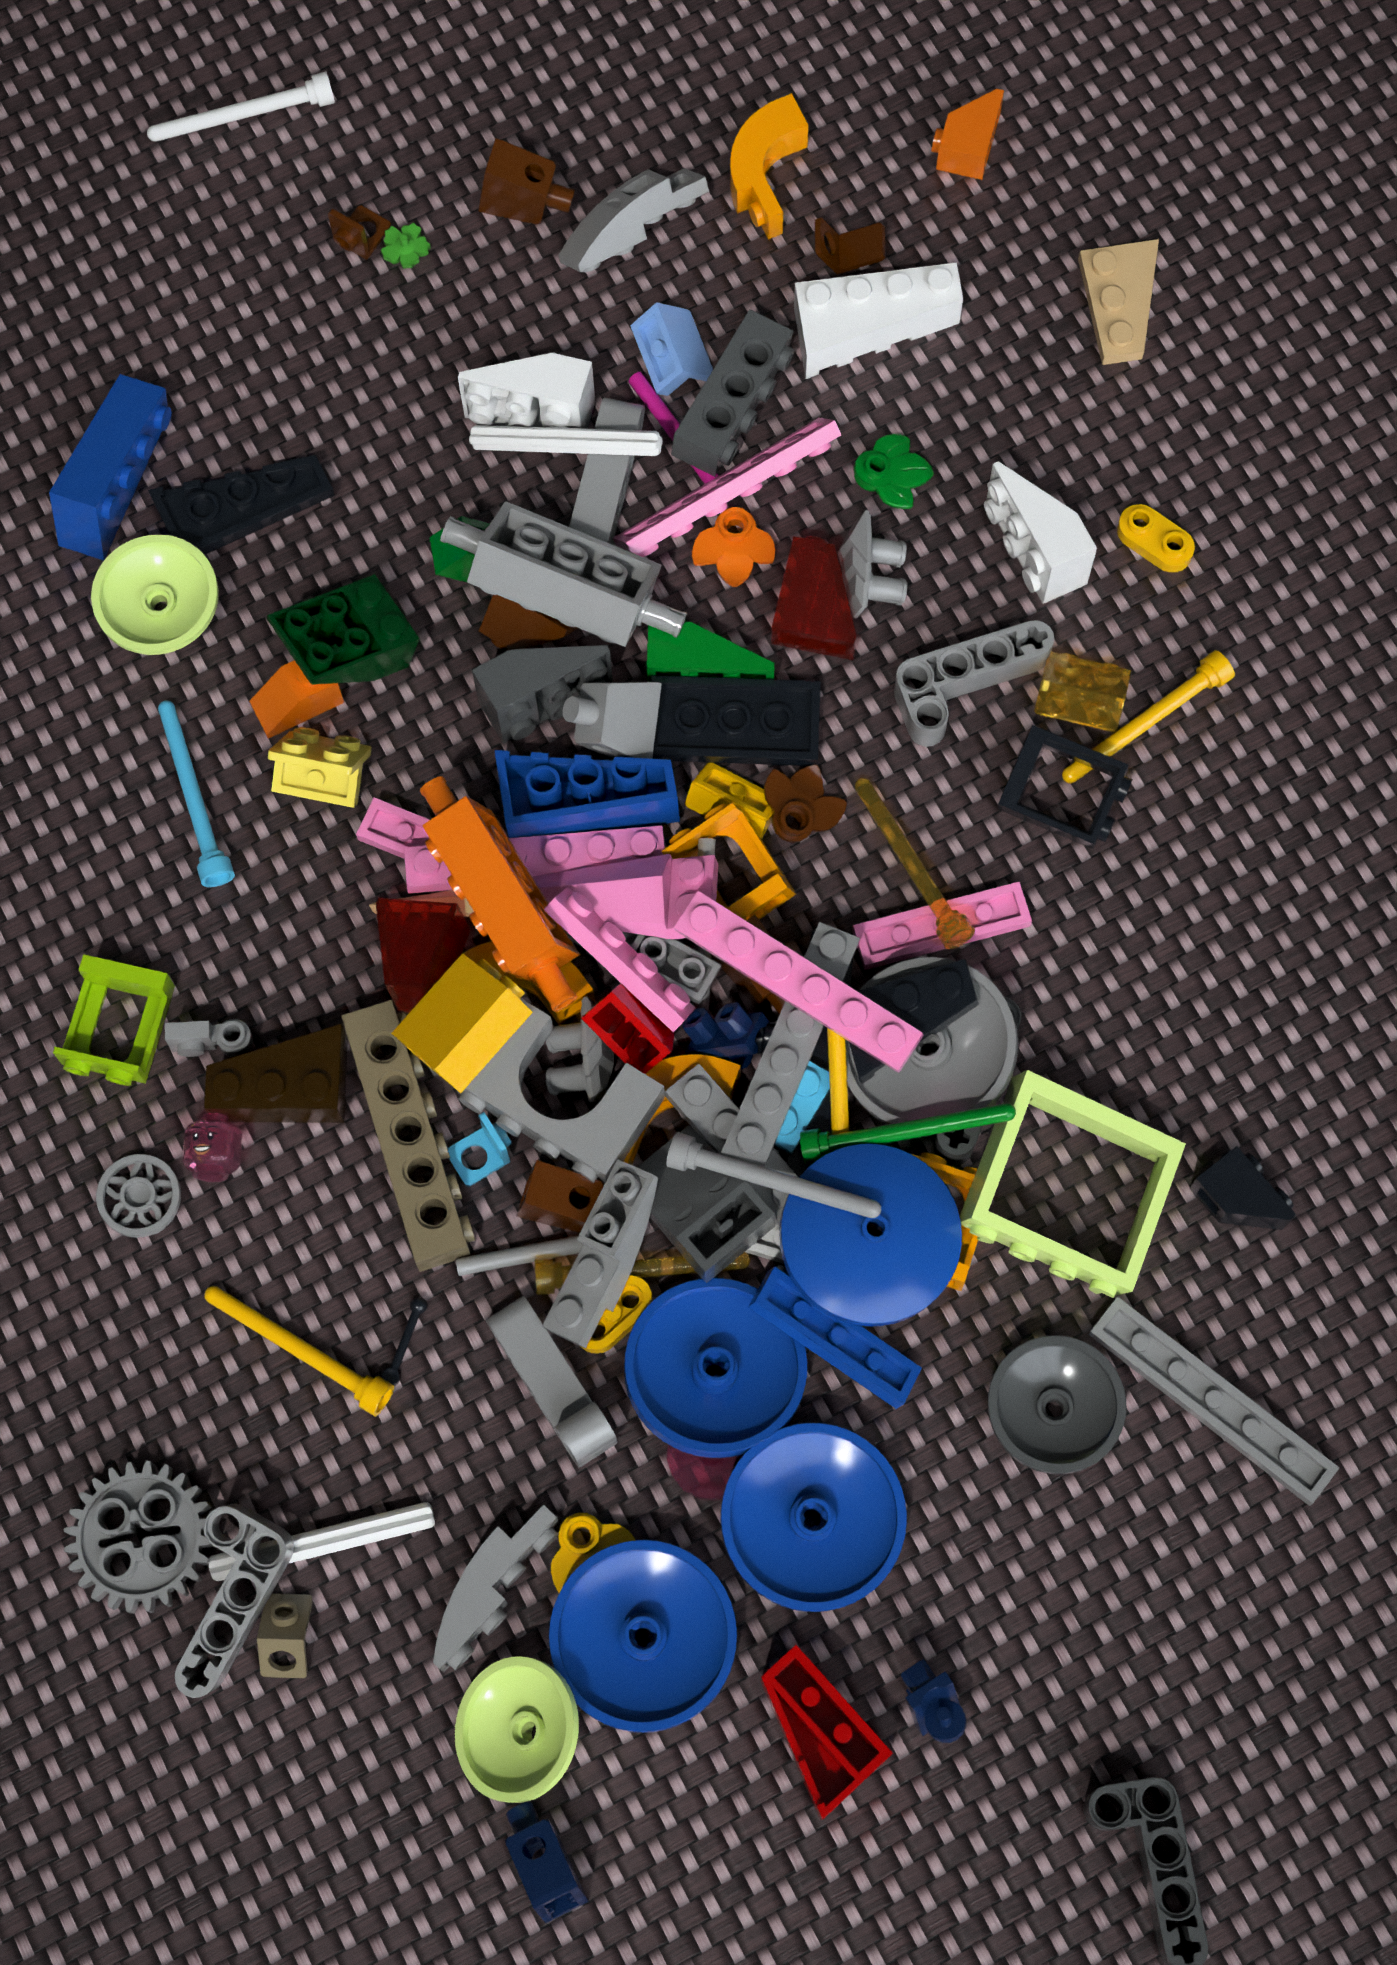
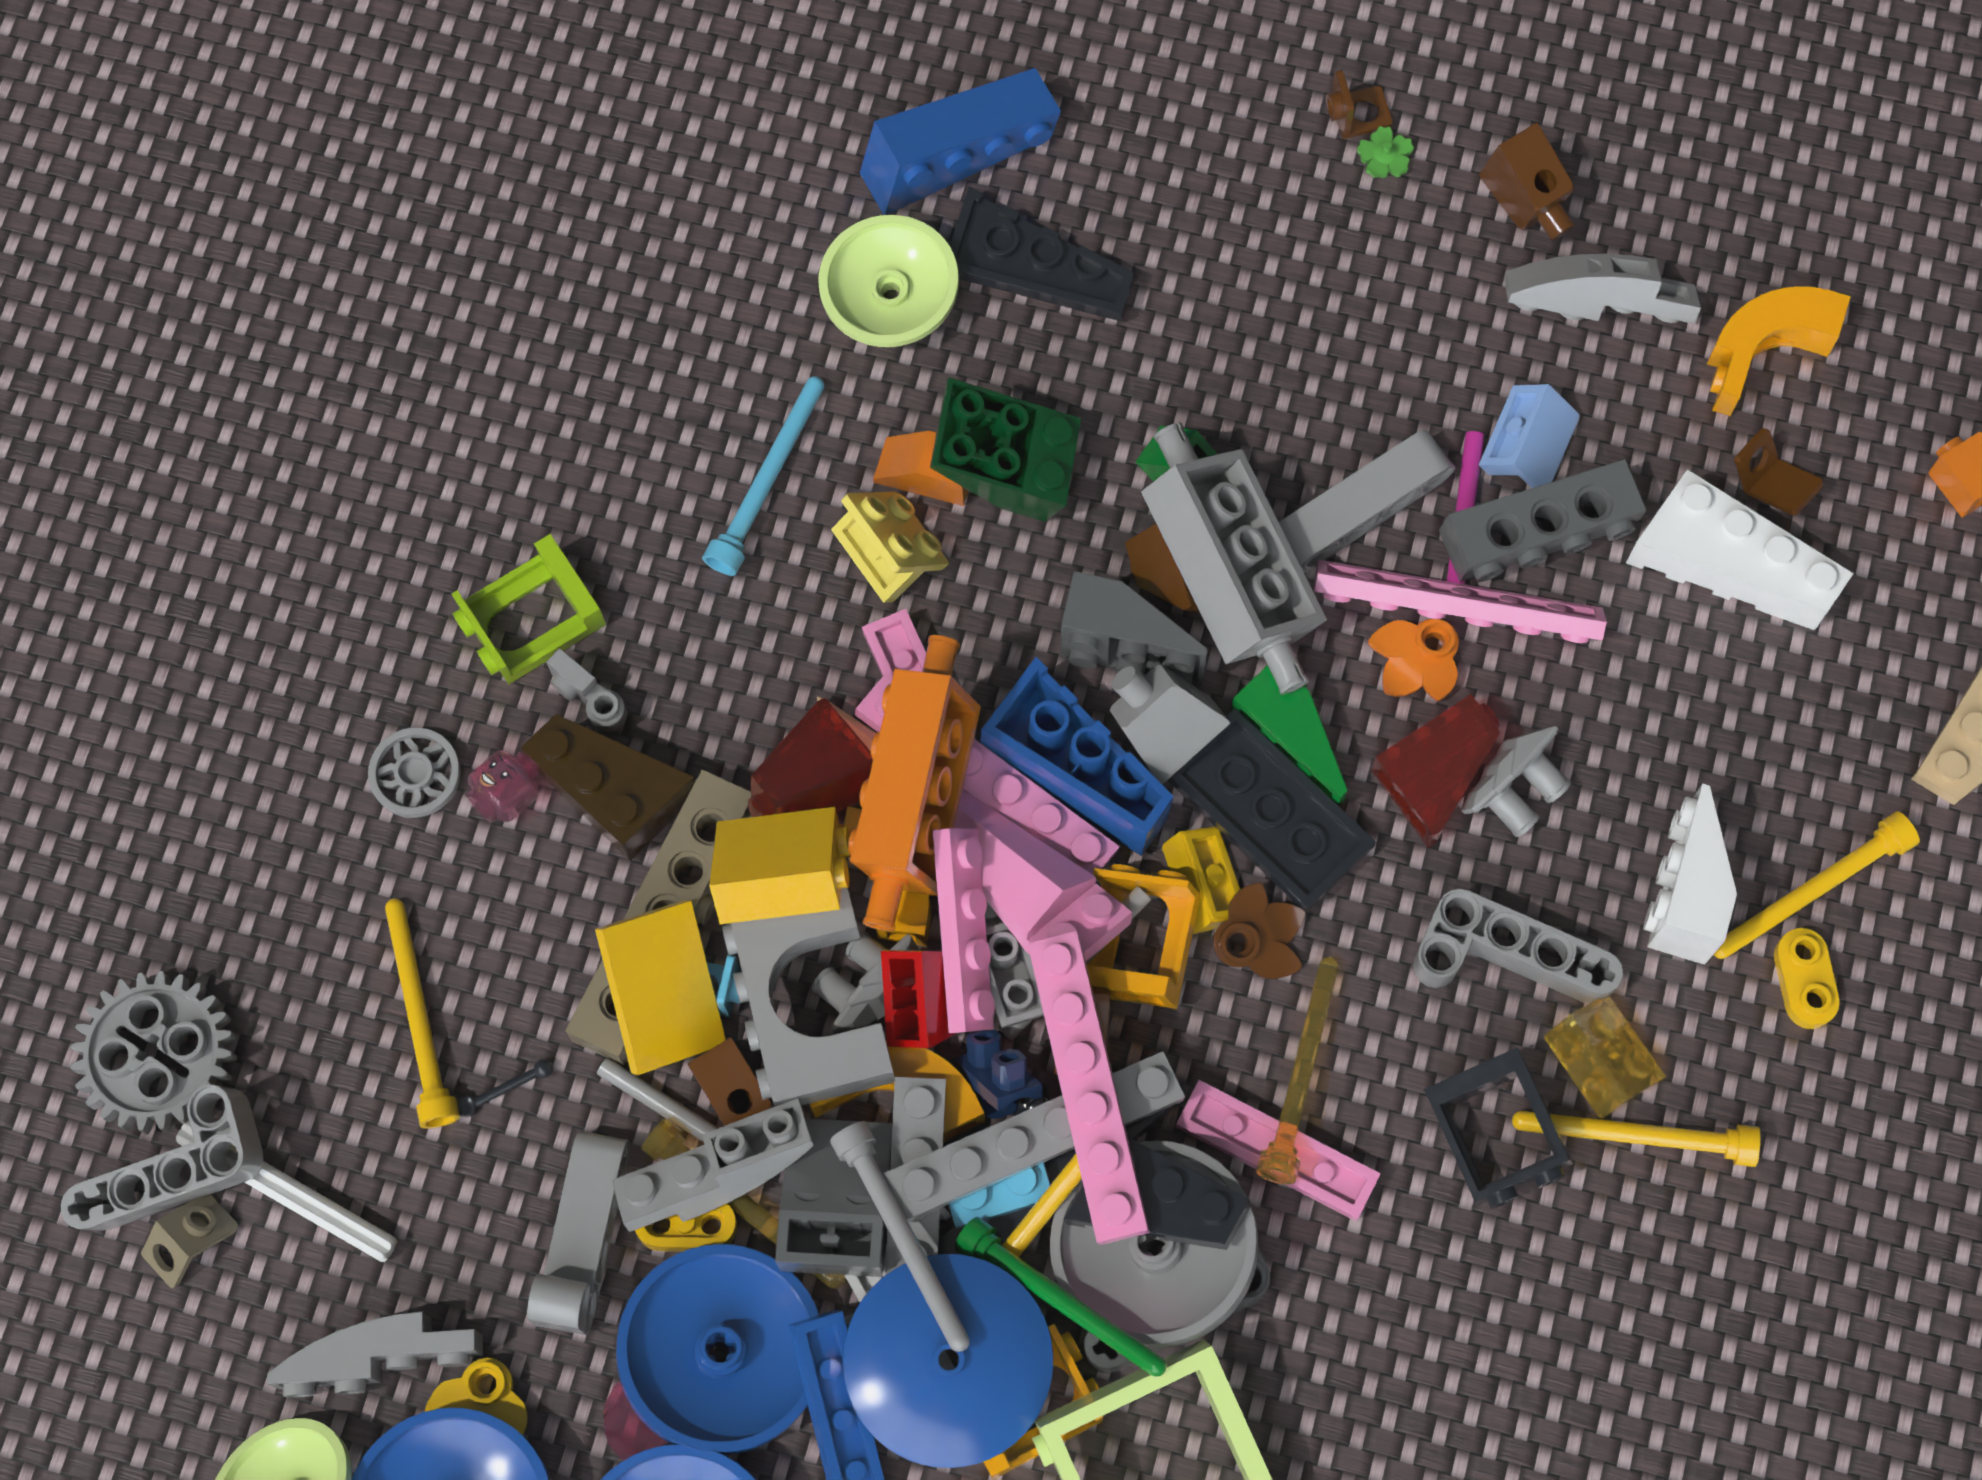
camera: 45 degrees right, 0 degrees up
white slope [458,353,595,429] -> none
white axle [469,425,663,456] -> none
green plate [853,434,934,509] -> none
none -> yellow tile [595,900,726,1075]
none -> yellow piece [1713,811,1920,959]

